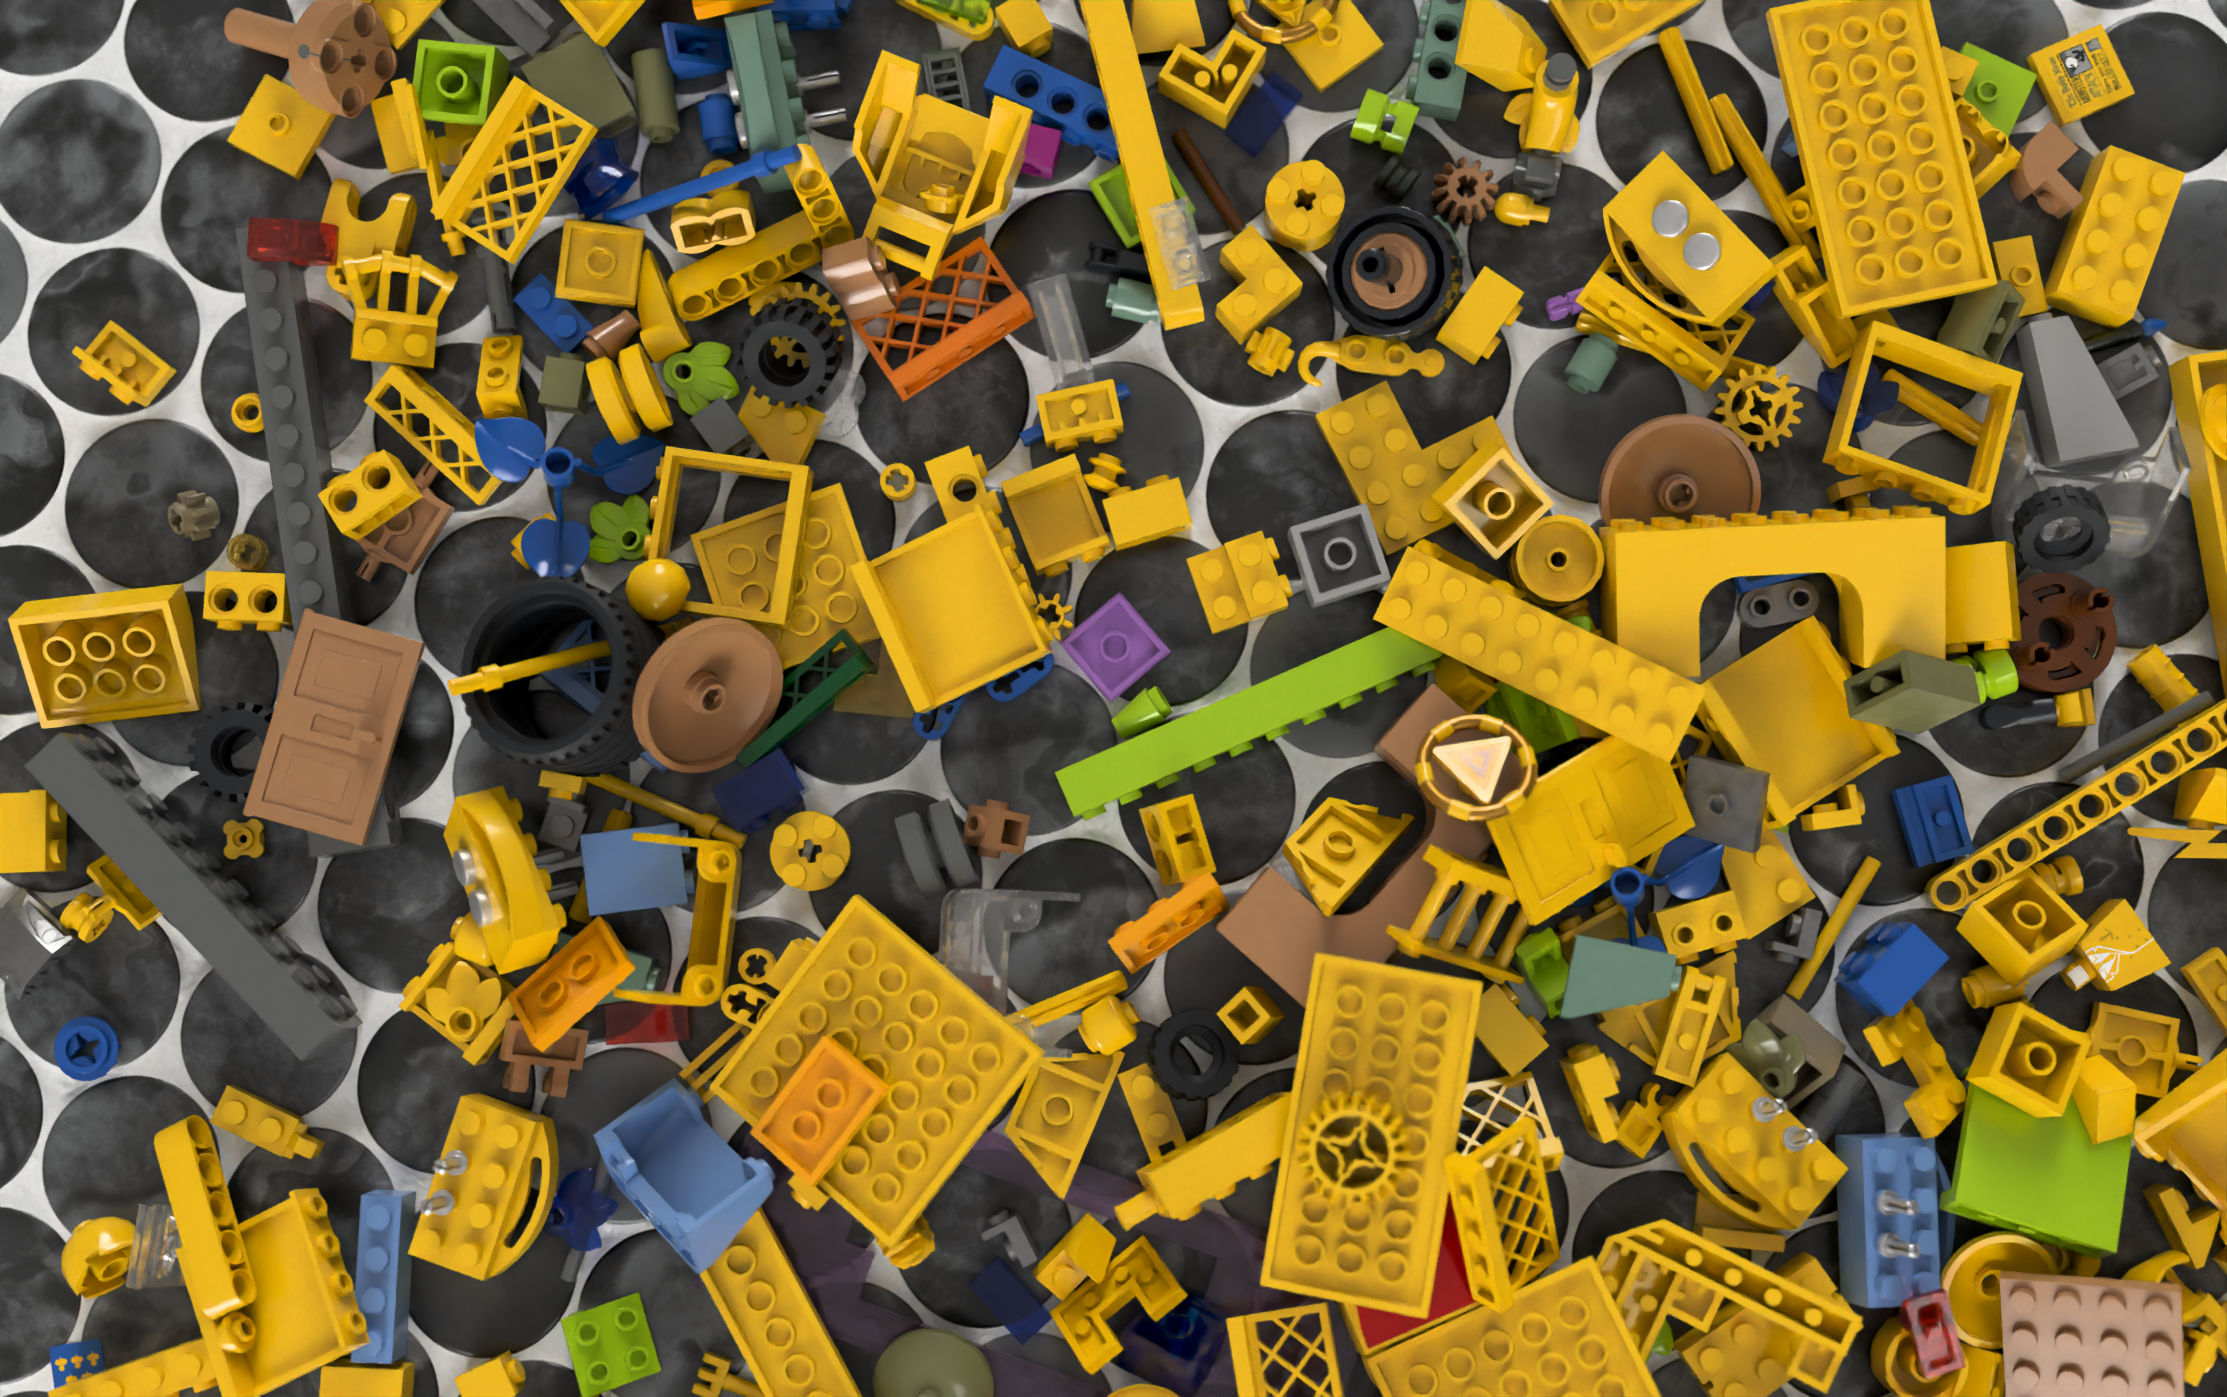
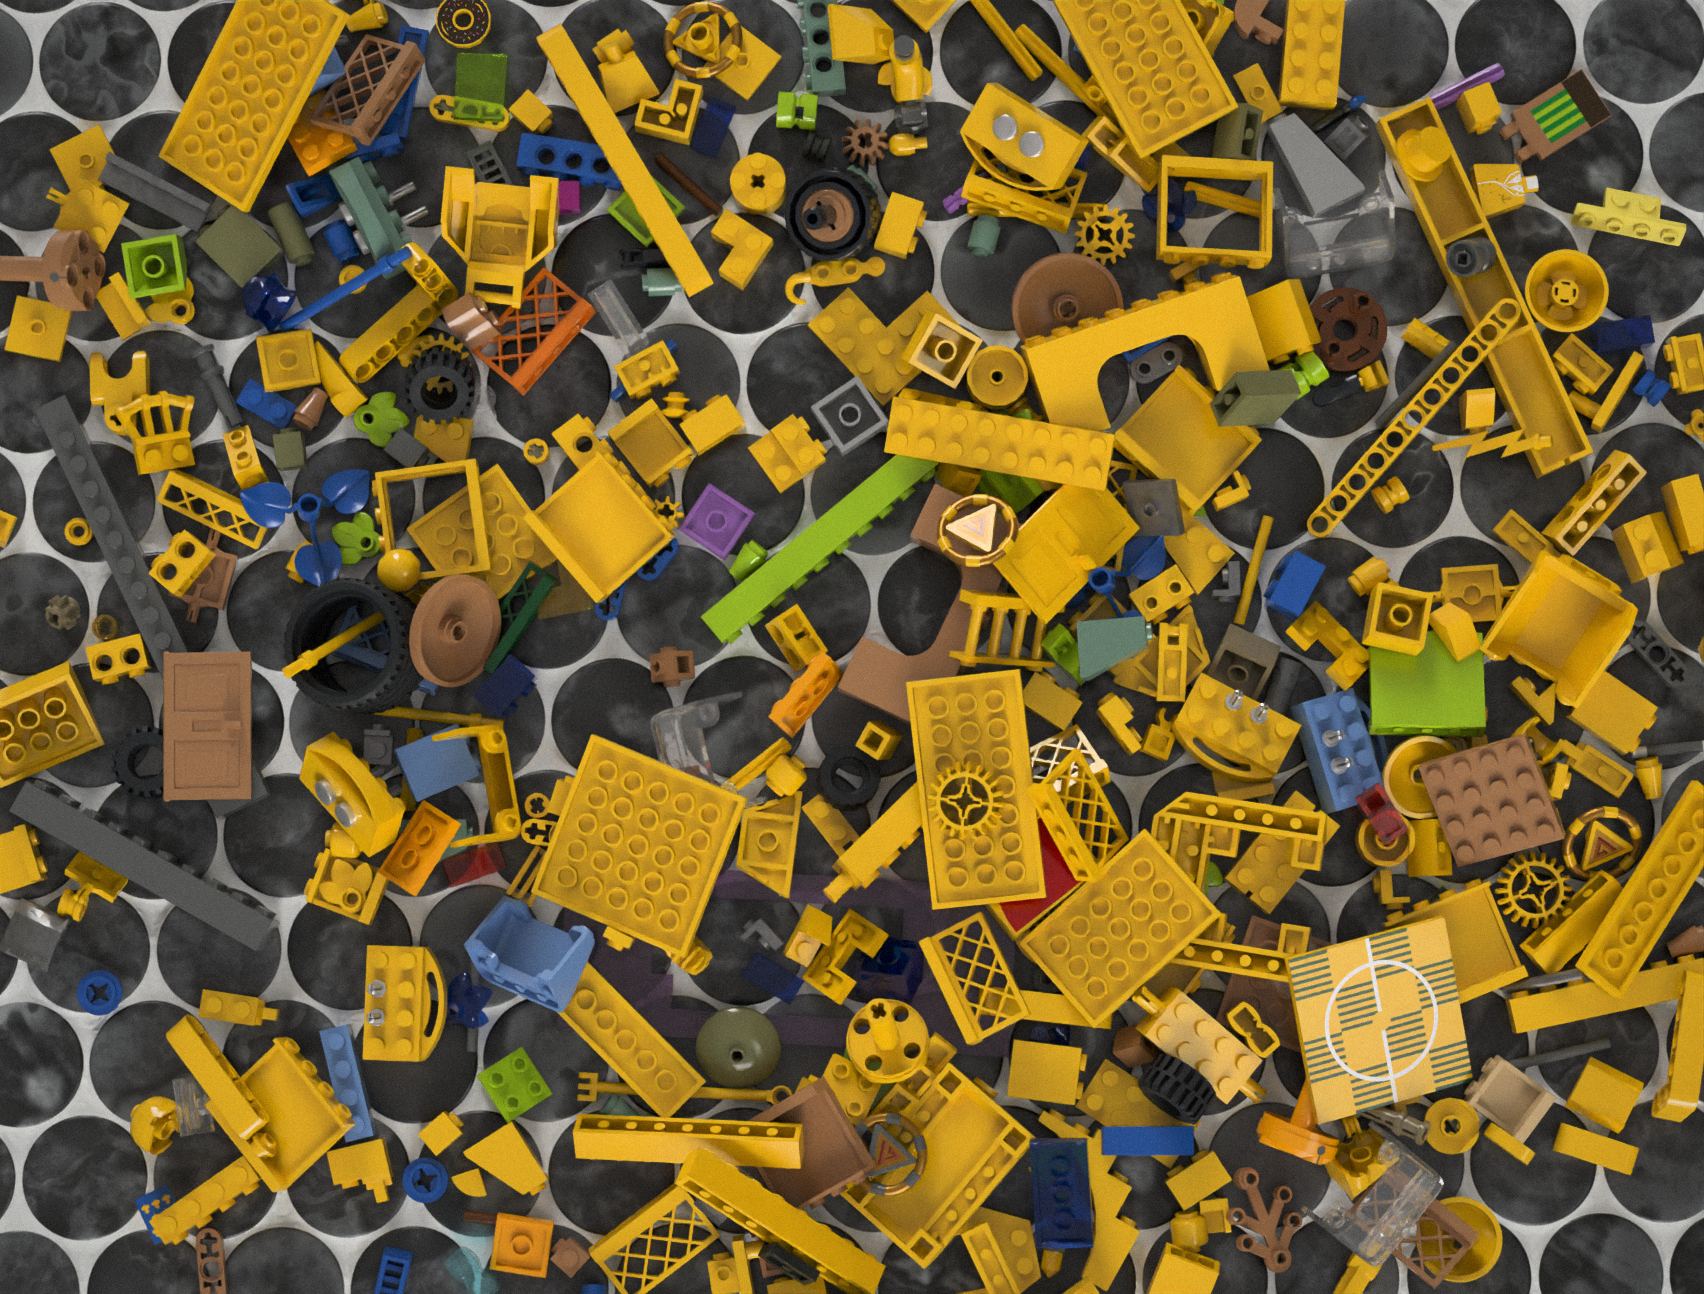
camera: 20 degrees left, 0 degrees up
yellow plate [223,819,265,859] -> none
clear red slope [247,218,339,266] -> none
yellow piece [404,84,466,257] -> none
yellow fence [430,76,598,265] -> none
medium nougat plate [499,1018,589,1097] -> none
yellow plate [539,770,588,801] -> none
yellow wheel [586,343,673,445] -> none
yellow brick [671,190,756,254] -> none
light orange plate [750,1035,890,1187] -> none
yellow plate [770,811,852,891] -> none
dark grey wheel [895,798,980,901] -> none
yellow plate [919,184,964,213] -> none
clear slope [1148,197,1211,290] -> none
yellow gear [1245,327,1295,376] -> none
yellow wing [1282,797,1415,918] -> none
olive plate [1727,1019,1806,1097] -> none
blue plate [1891,775,1975,868] -> none
yellow brick [1956,867,2089,989] -> none
black tyre [2011,485,2111,574] -> none
yellow torso [2060,899,2171,991] -> none

